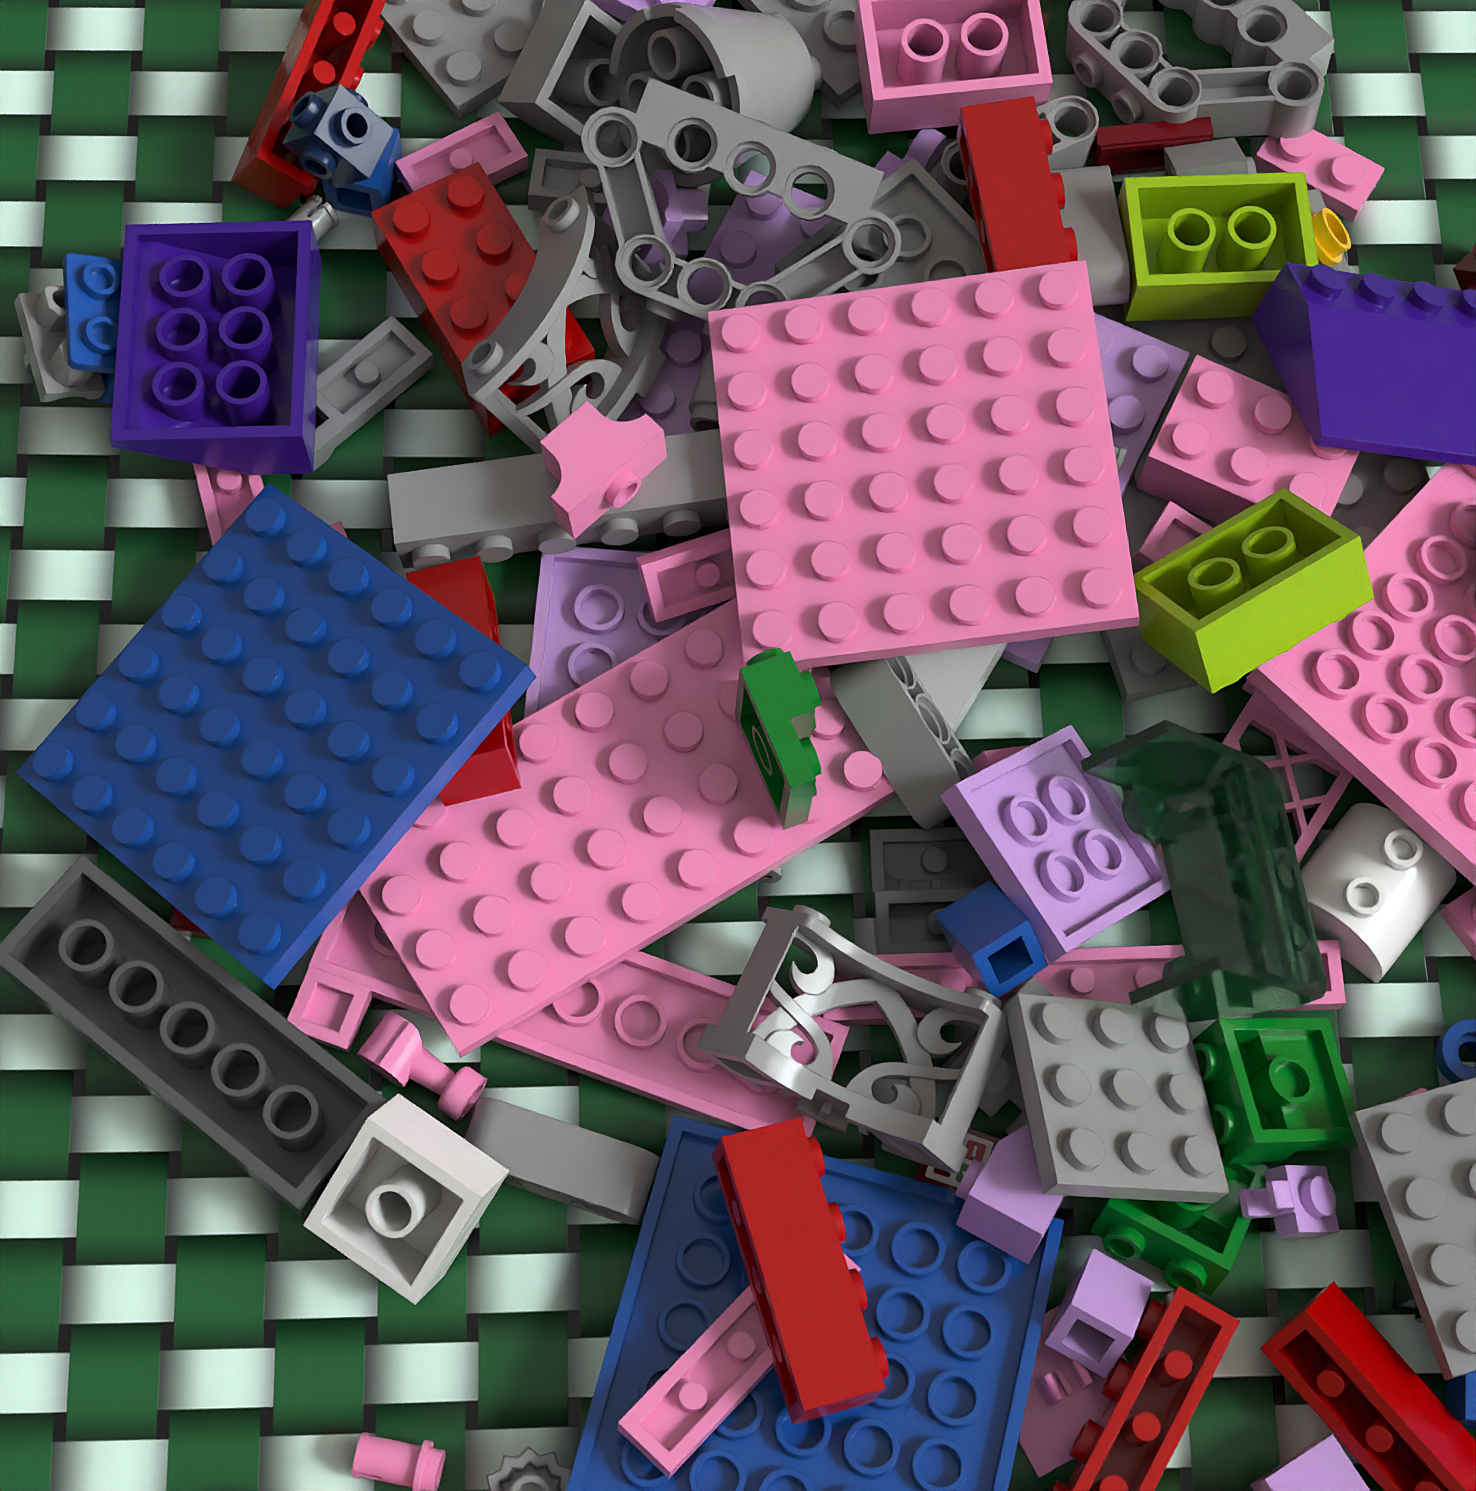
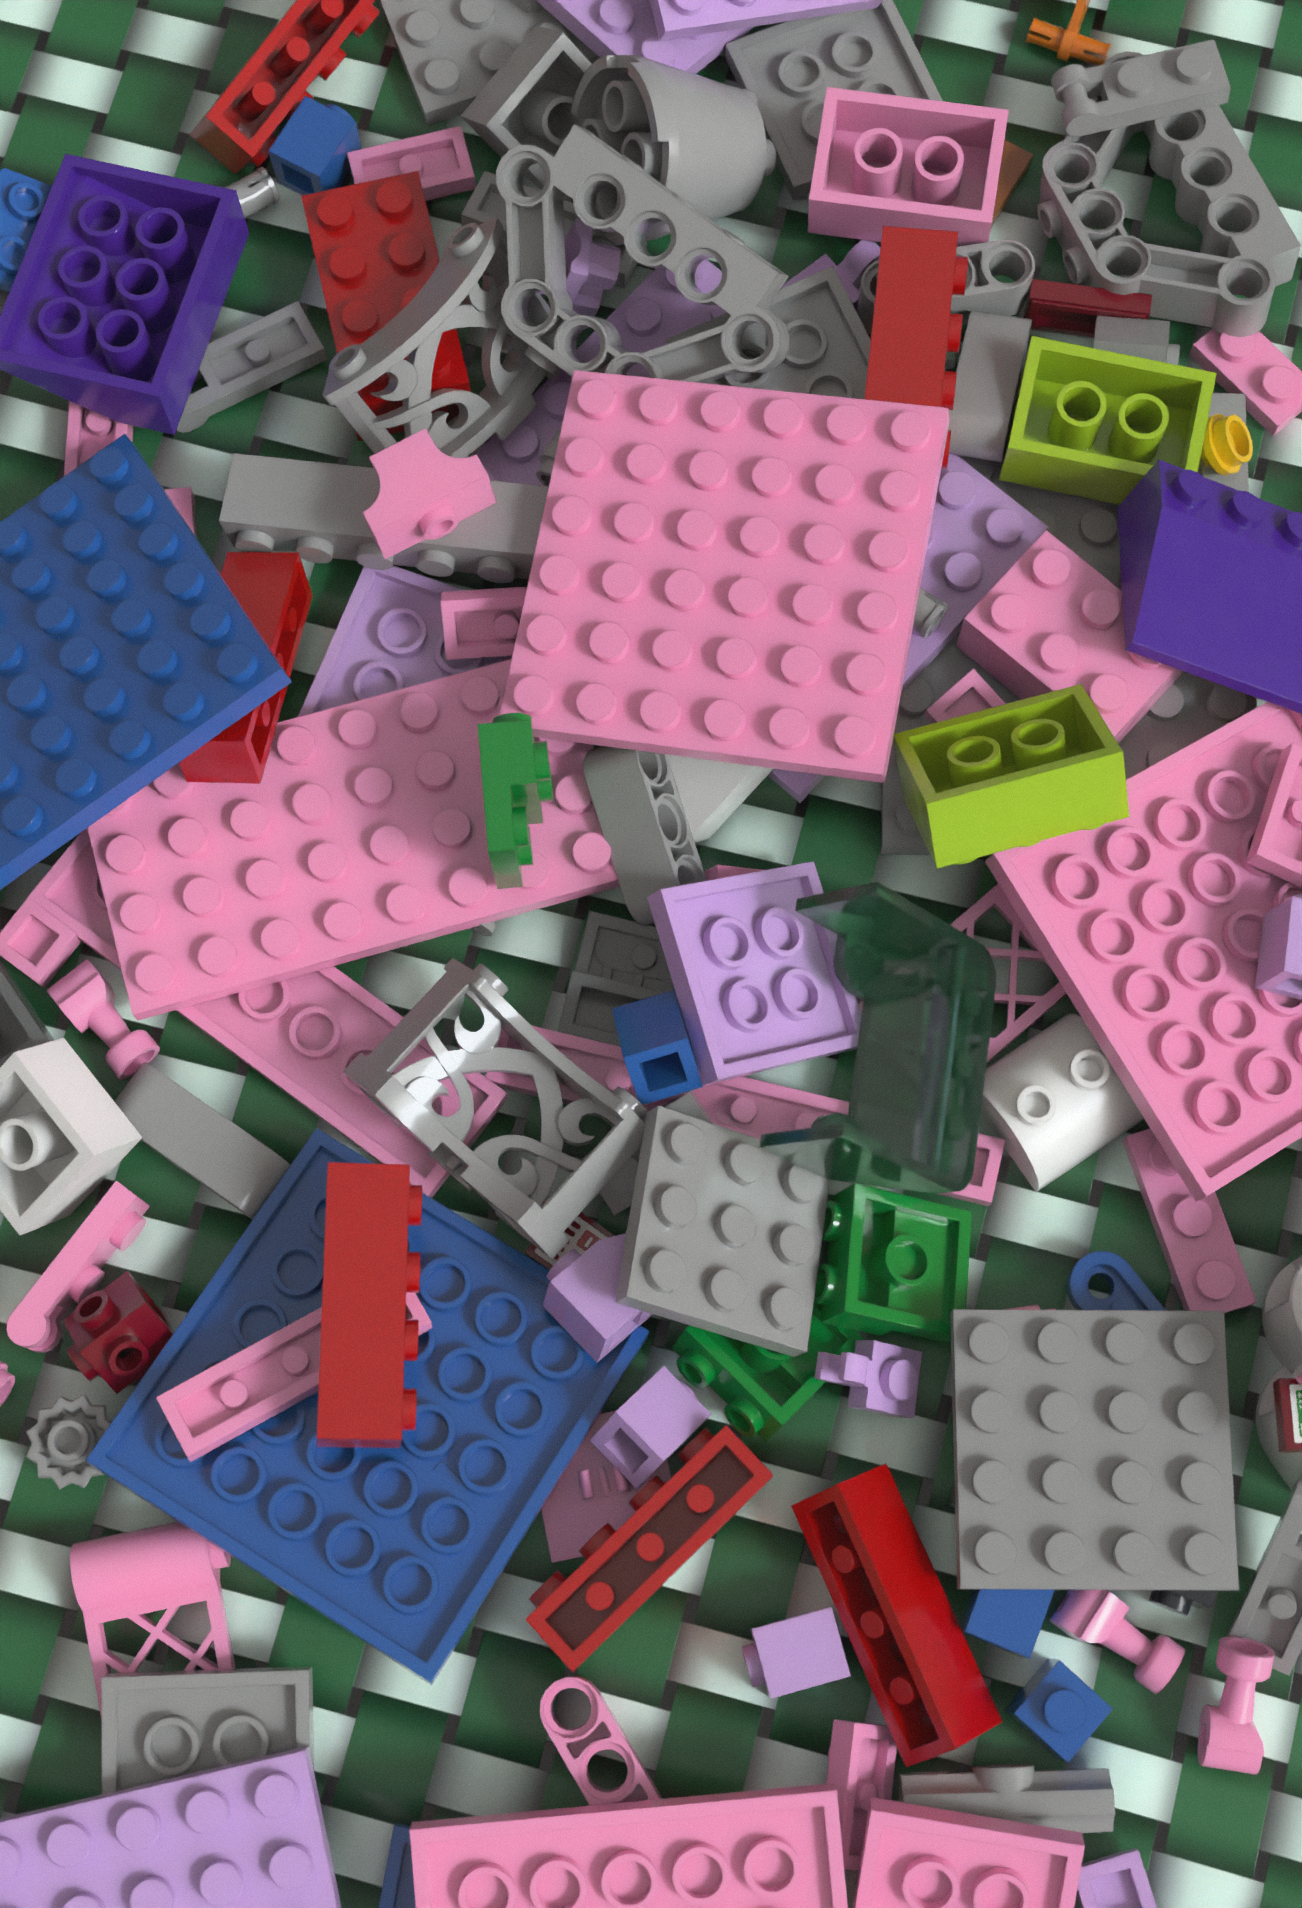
camera: 25 degrees right, 5 degrees up
dark blue brick [282,84,395,188] -> none
none -> bright pink plate [6,1181,150,1353]
none -> dark red brick [63,1271,175,1394]

